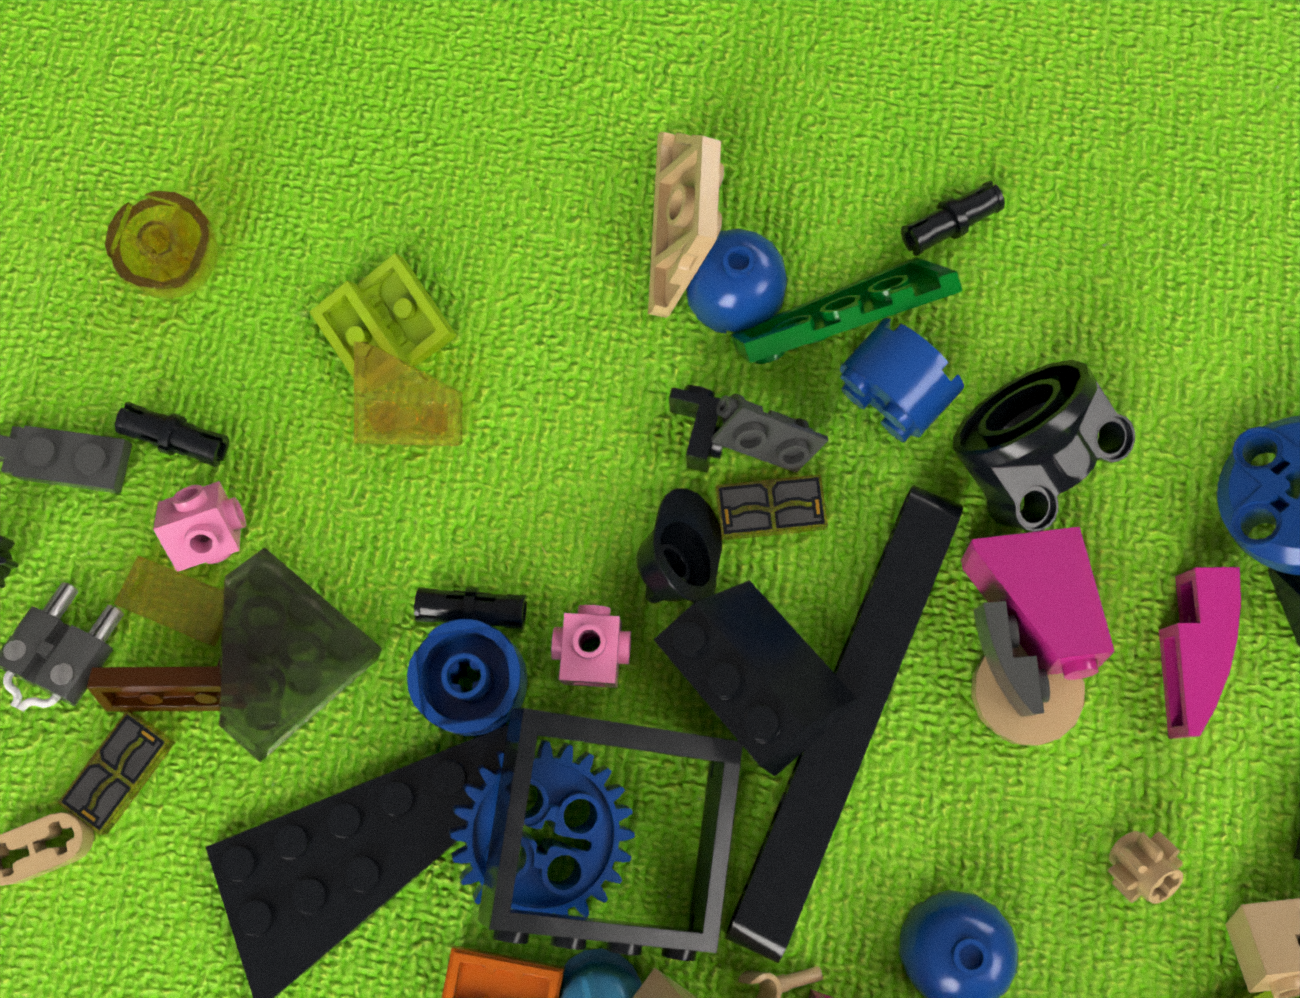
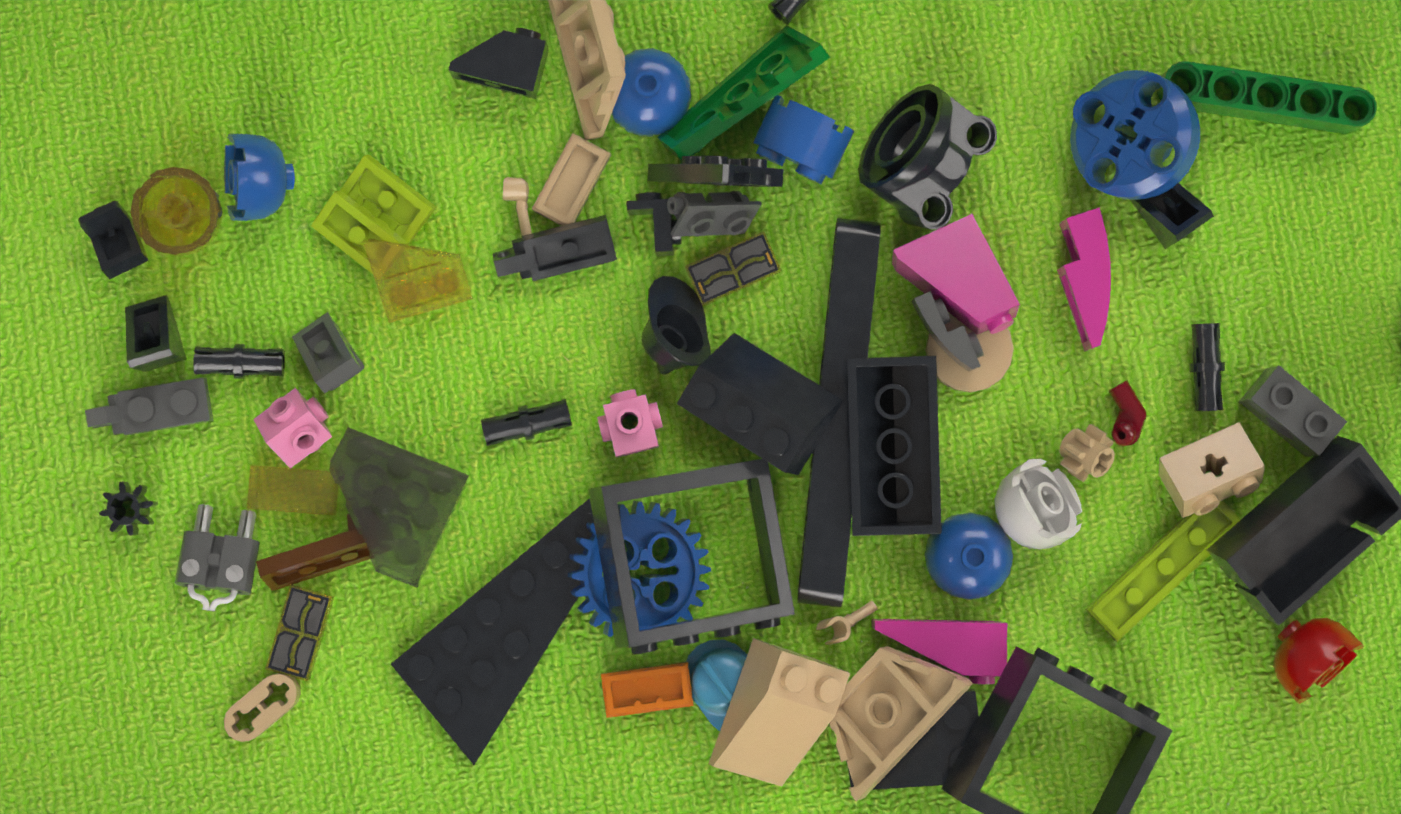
camera: 25 degrees left, 10 degrees up
blue brick [407,619,528,736] -> none
none -> black bracket [78,201,149,280]
none -> slope [125,295,187,372]
none -> blue cylinder [224,134,295,221]
none -> dark grey slope [292,312,364,394]
none -> black slope [449,28,549,99]
none -> black hinge [493,215,617,281]
none -> tan hand [503,177,532,236]
none -> tan tile [532,133,611,226]
none -> black wing [647,155,784,187]
none -> black slope [847,356,942,536]
none -> white cylinder [995,459,1082,549]
none -> dark red arm [1109,380,1147,446]

